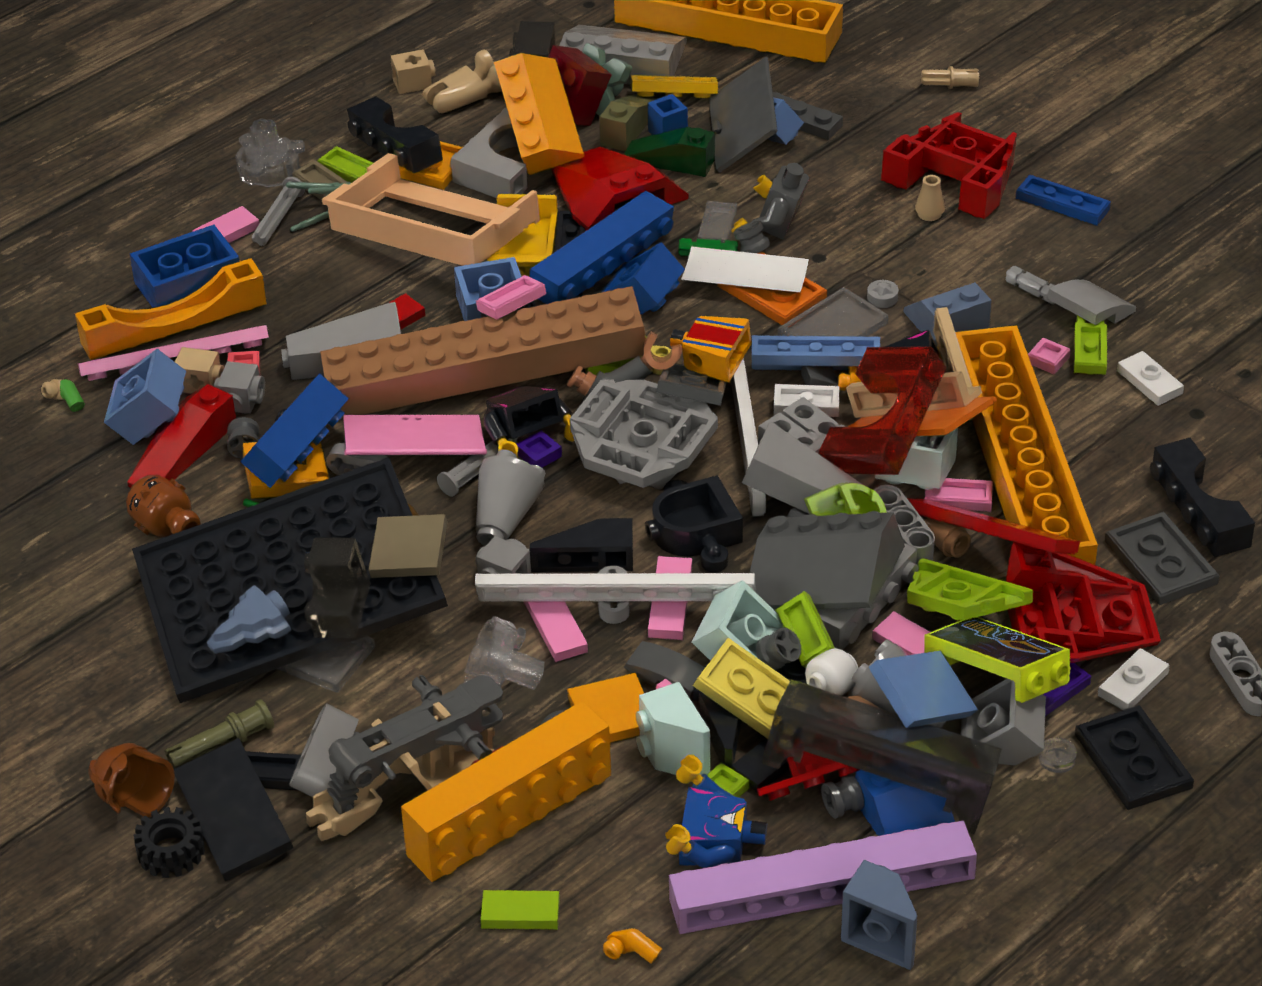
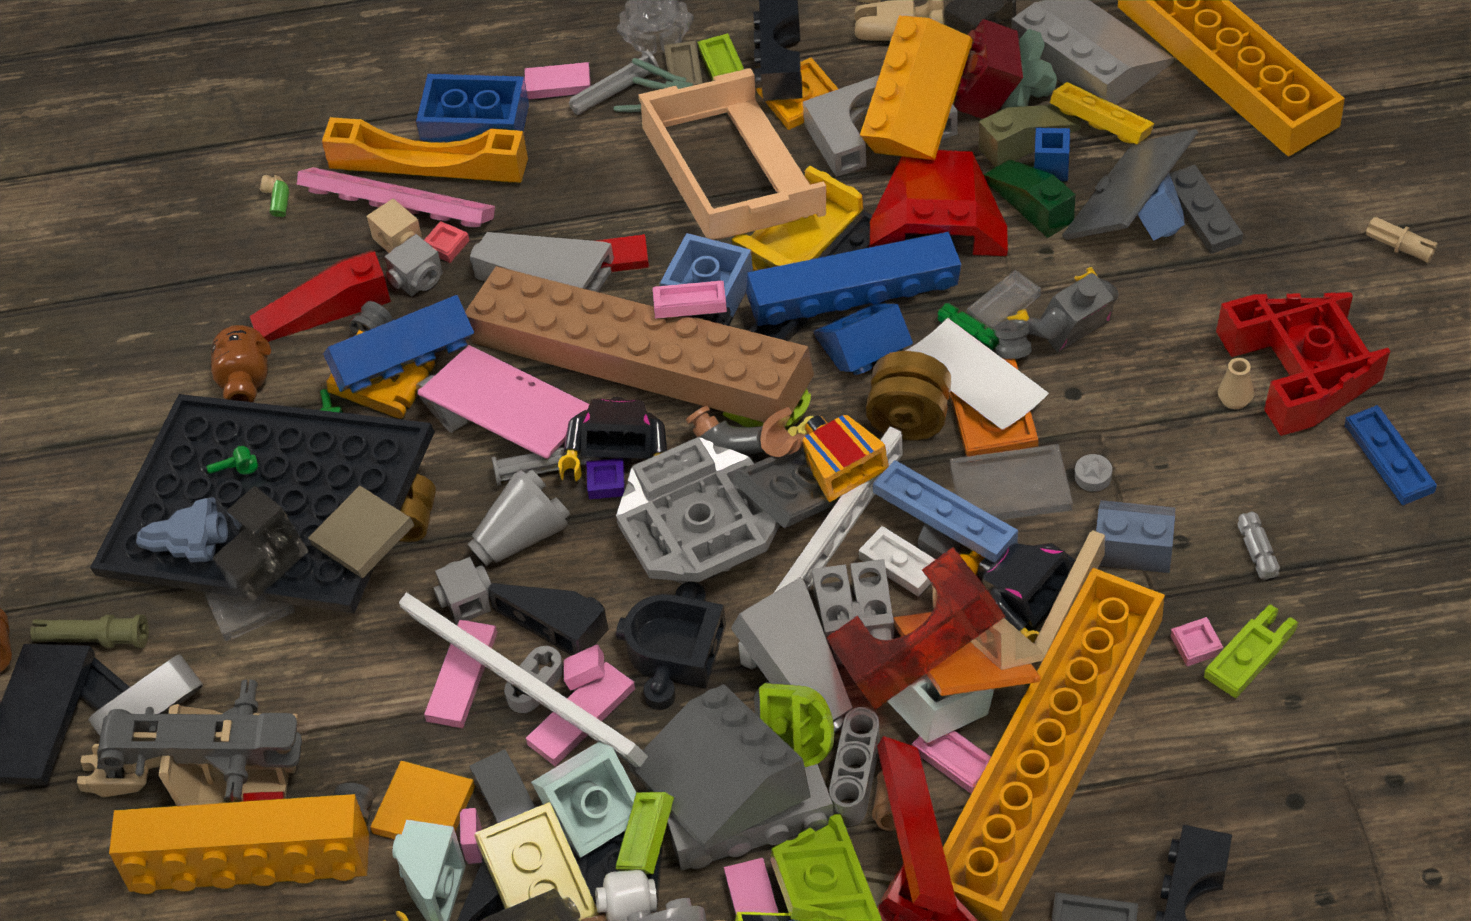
camera: 40 degrees right, 10 degrees up
medium blue brick [104,349,186,445] -> none
clear piece [463,616,545,704] -> none
dark grey wheel [756,628,801,670] -> none
light grey slope [1048,279,1136,325] -> none
white plate [1117,351,1184,406] -> none
none -> green hand [207,446,258,474]
none -> bright pink tile [564,644,605,691]
none -> pearl gold wheel [866,351,951,440]

